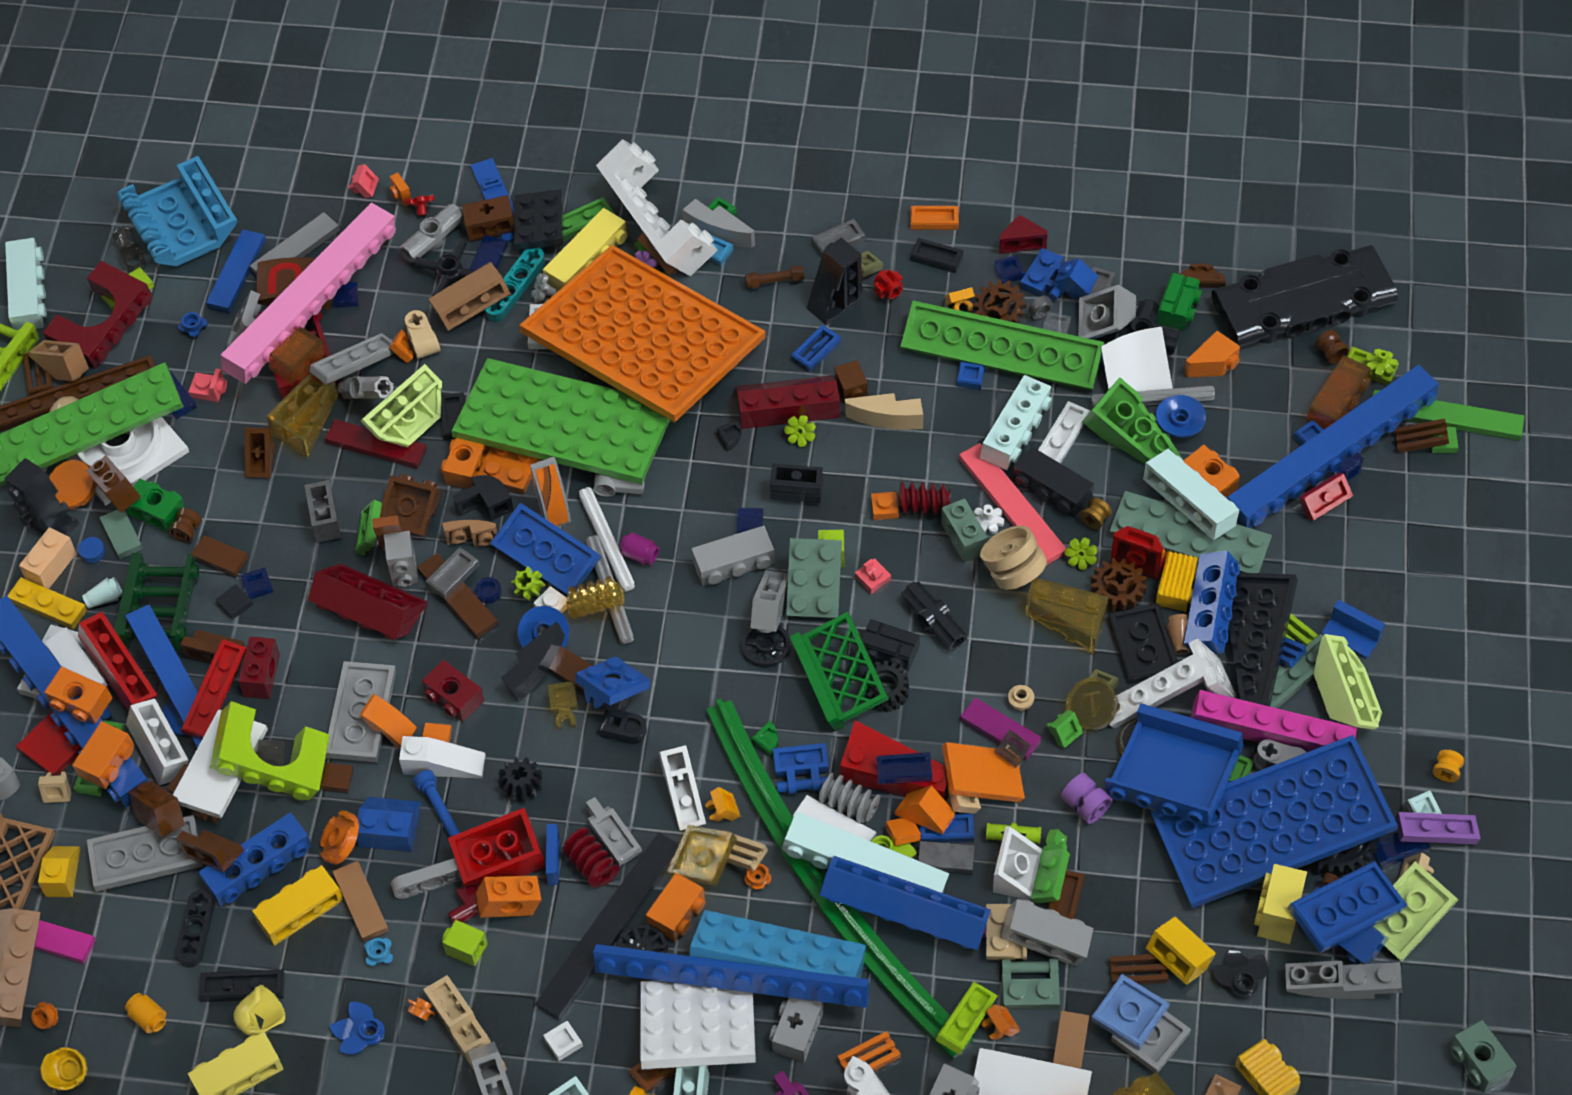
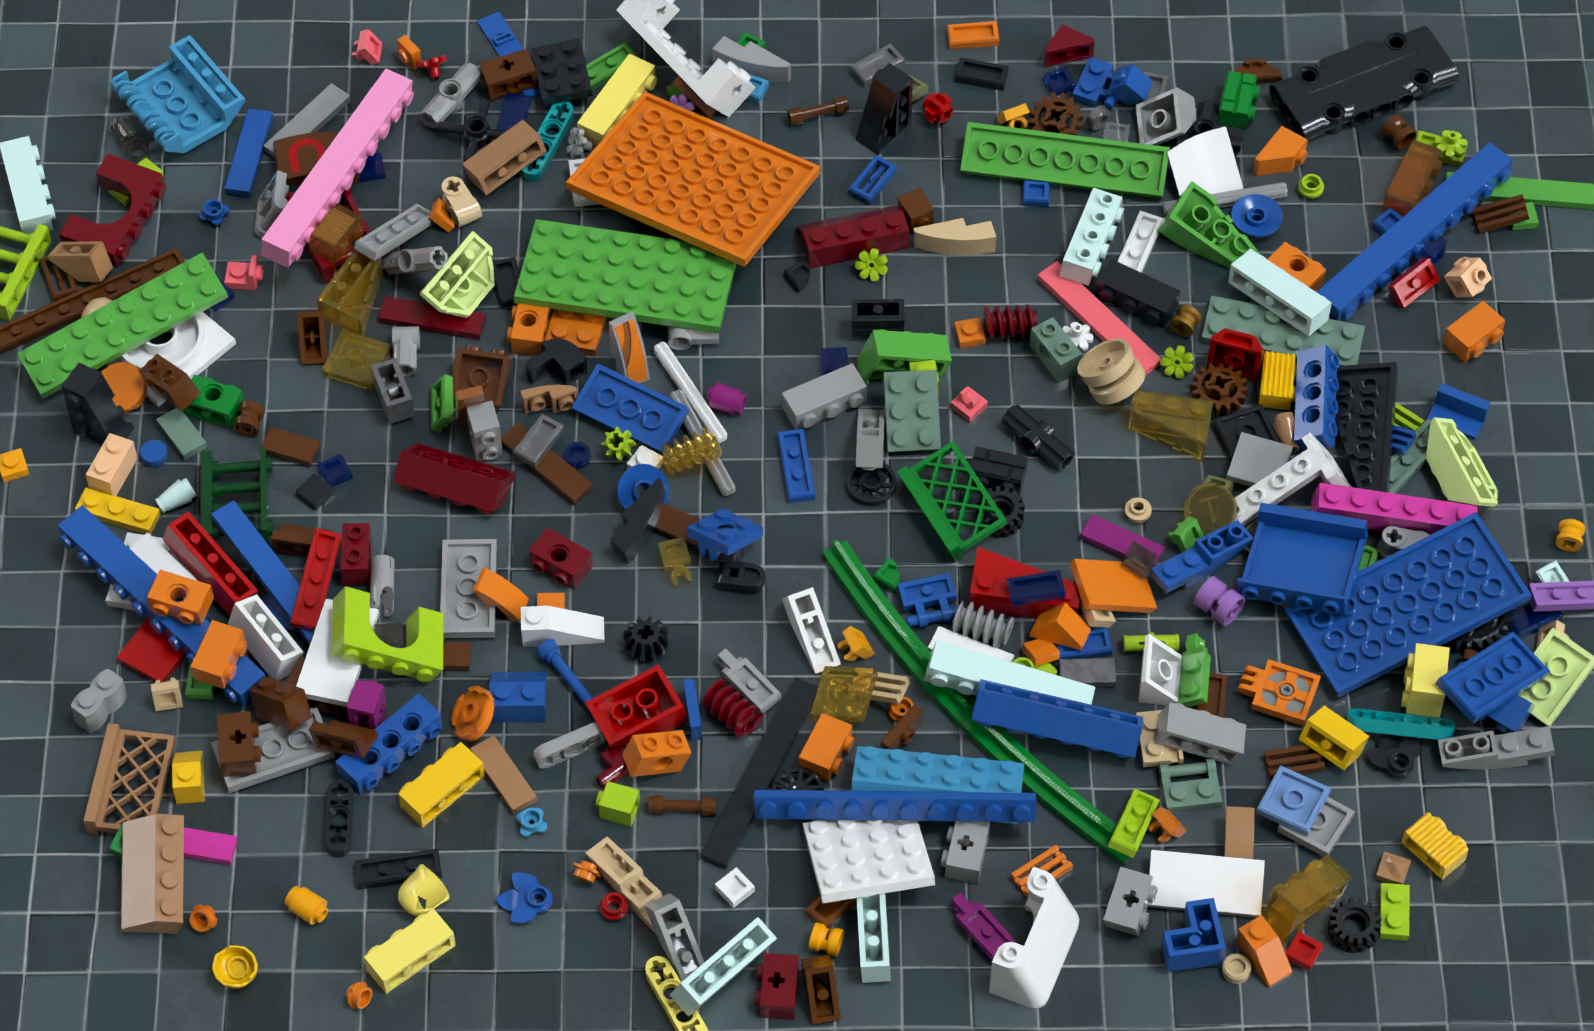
camera: 10 degrees left, 0 degrees up
none -> reddish brown brick [217,711,261,777]
none -> clear yellow plate [322,330,391,390]
none -> magenta brick [347,680,388,730]
none -> light grey piece [370,555,395,617]
none -> light grey piece [392,326,420,377]
none -> red plate [600,893,628,921]
none -> reddish brown bar [649,795,717,816]
none -> blue tile [777,429,815,503]
none -> bright green wedge [856,329,952,385]
none -> reddish brown plate [881,704,923,750]
none -> blue slope [1149,520,1254,594]
none -> light grey tile [1226,432,1293,487]
none -> orange piece [1237,659,1321,726]
none -> lime plate [1298,174,1324,198]
none -> teal beam [1346,708,1455,740]
none -> orange brick [1443,301,1505,363]
none -> light nougat brick [1444,257,1492,297]

